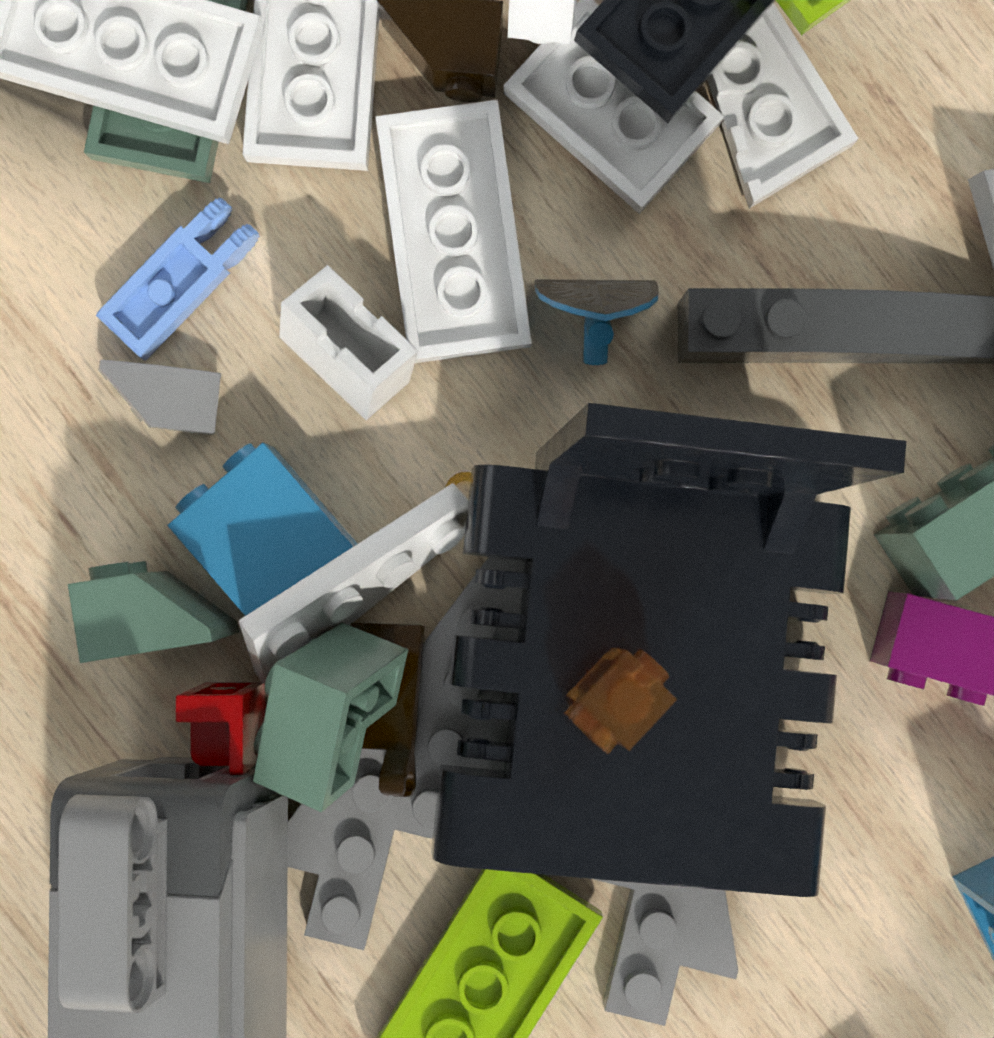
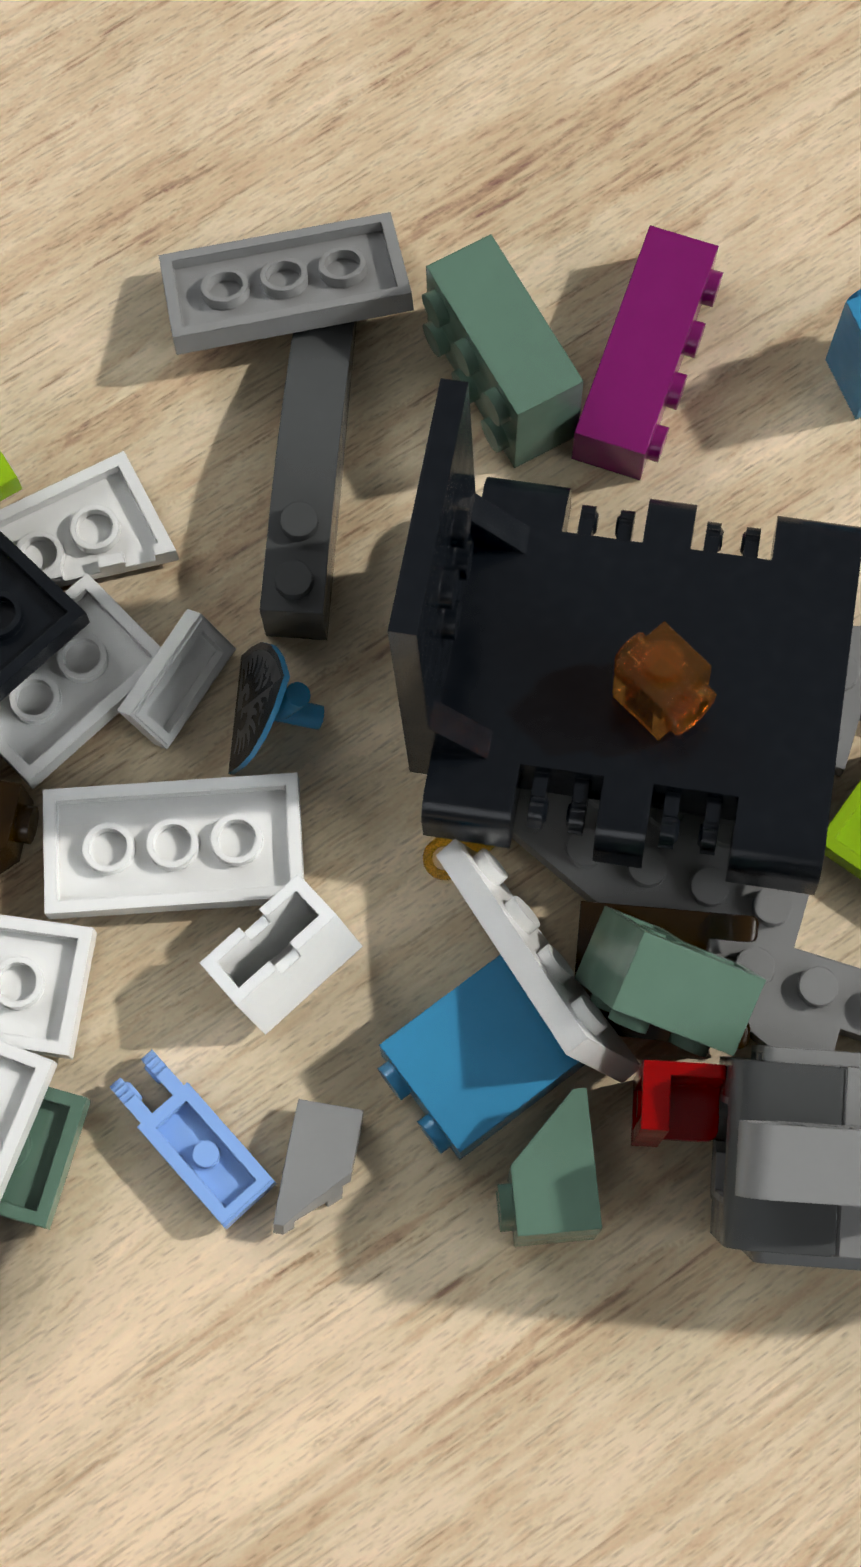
camera: 85 degrees left, 15 degrees down
none -> white tile [117,609,236,749]

